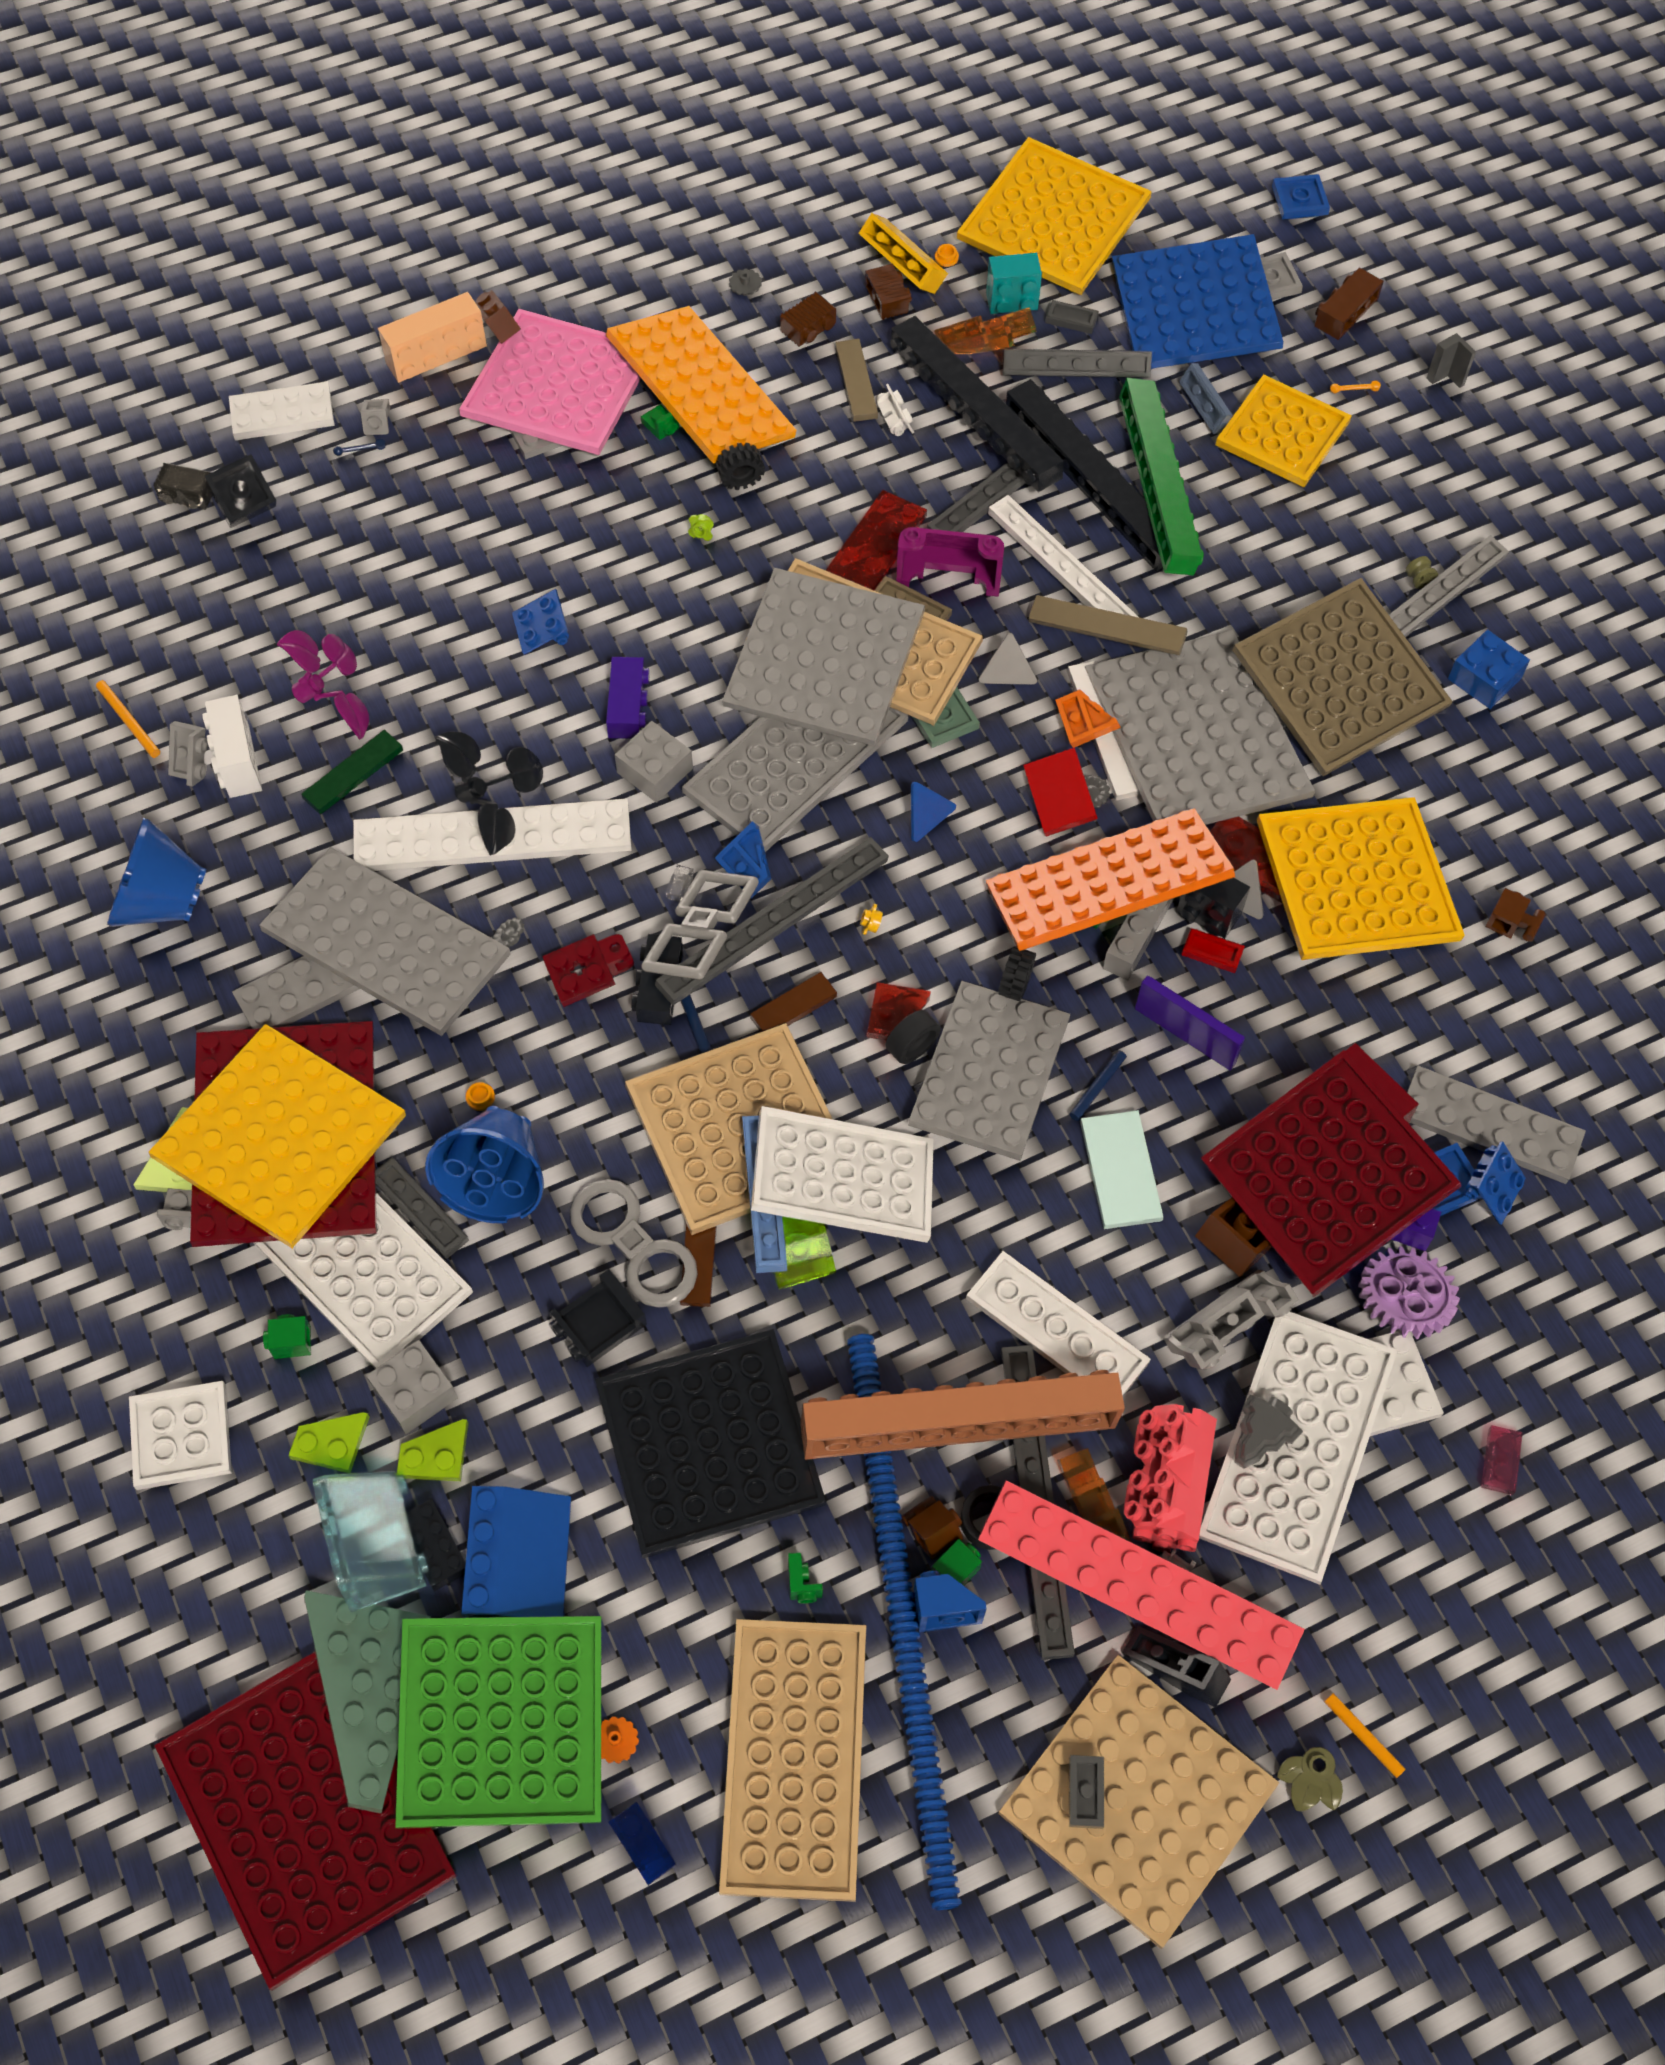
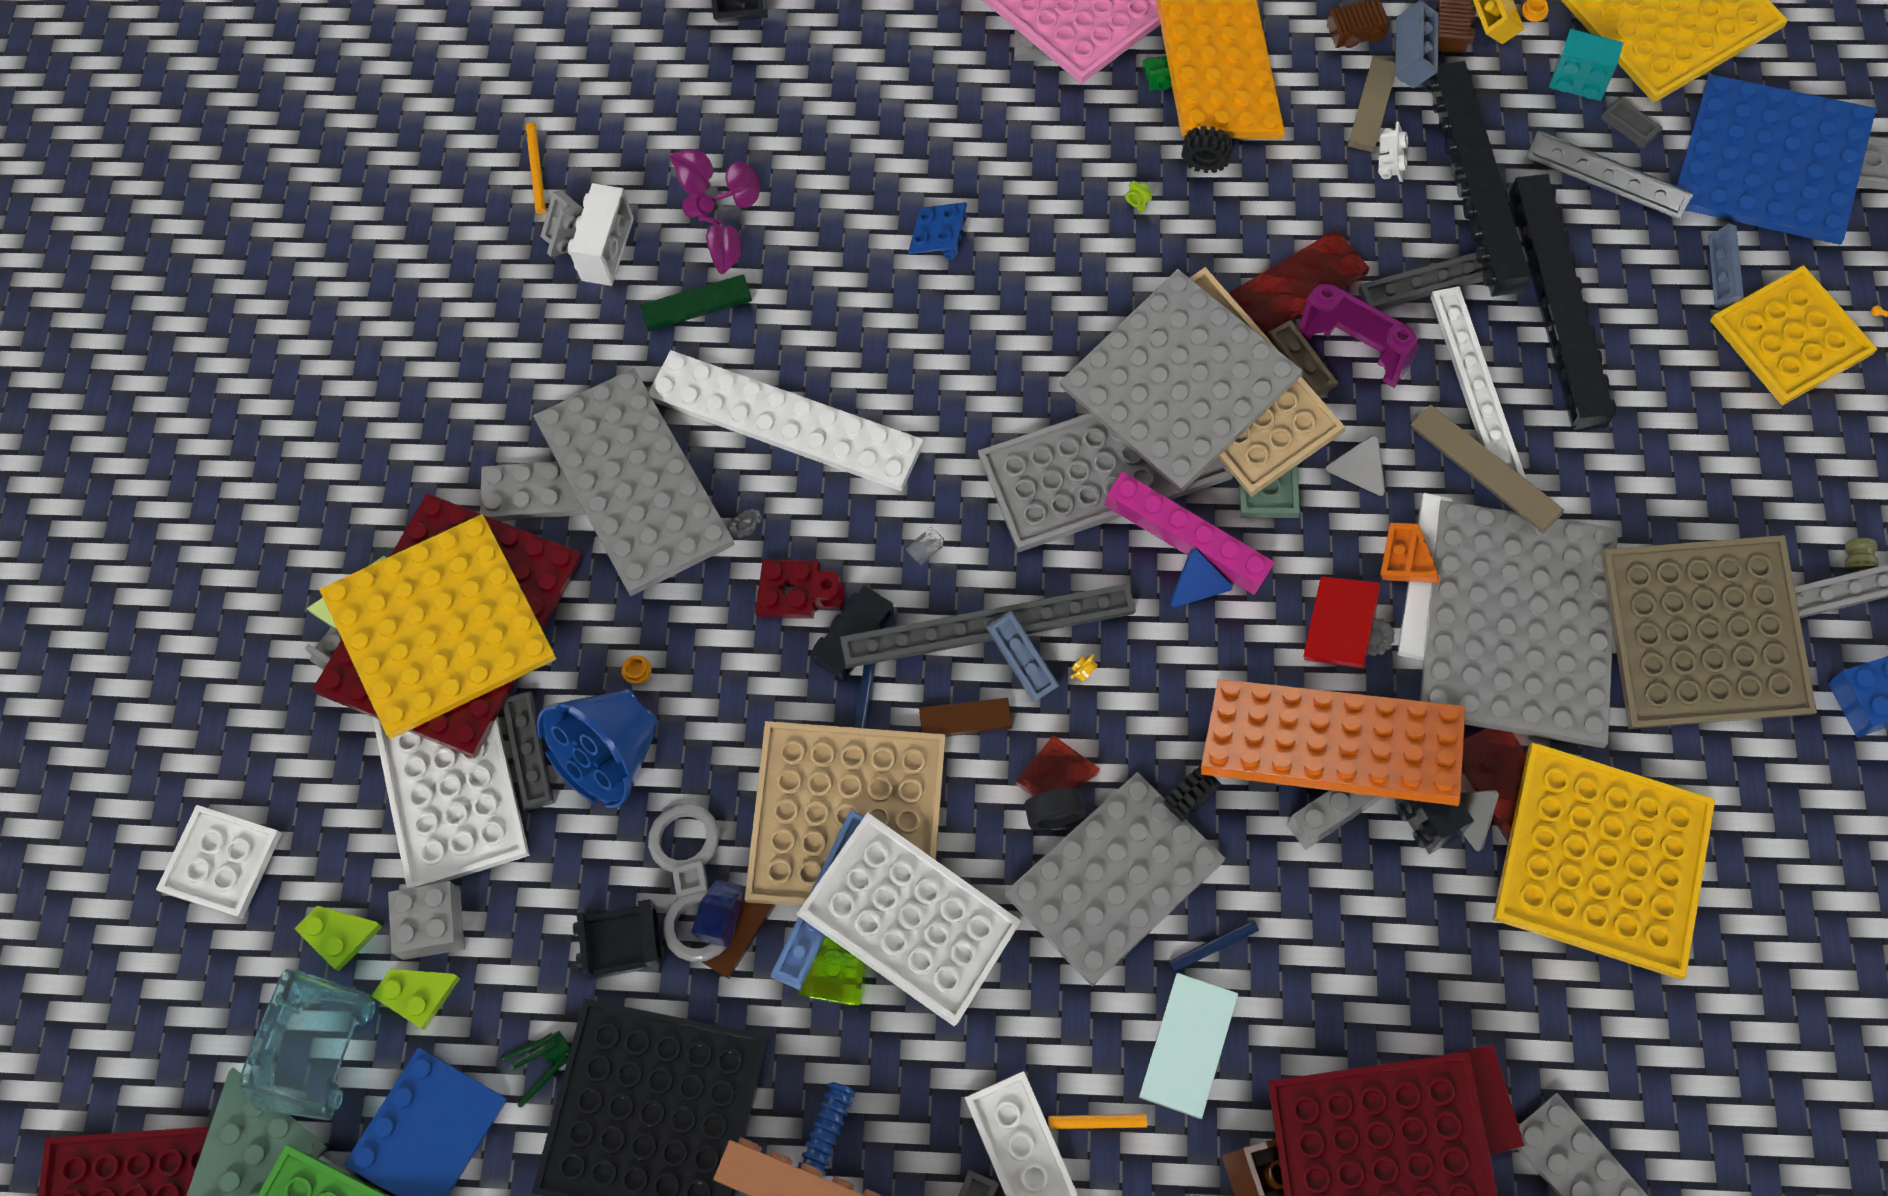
camera: 35 degrees right, 5 degrees up
blue cone [107,818,207,927] -> none
green brick [263,1314,311,1359] -> none
black piece [396,1499,466,1592] -> none
black plant [435,732,543,856] -> none
dark purple brick [606,657,650,739] -> none
light grey brick [615,721,693,803] -> none
light grey bar [641,870,759,980] -> none
blue wing [715,821,771,898] -> none
clear orange slope [934,307,1037,354] -> none
green brick [1119,378,1204,576] -> none
dark purple tile [1135,975,1245,1071] -> none
red tile [1182,928,1245,973] -> none
reddish brown brick [1485,888,1546,942] -> none
none -> dark green plant [500,1030,570,1108]
none -> clear blue slope [691,880,746,948]
none -> sand blue tile [985,611,1059,702]
none -> light orange bar [1048,1114,1147,1129]
none -> dark pink brick [1104,471,1275,595]
none -> sand blue brick [1395,0,1438,88]

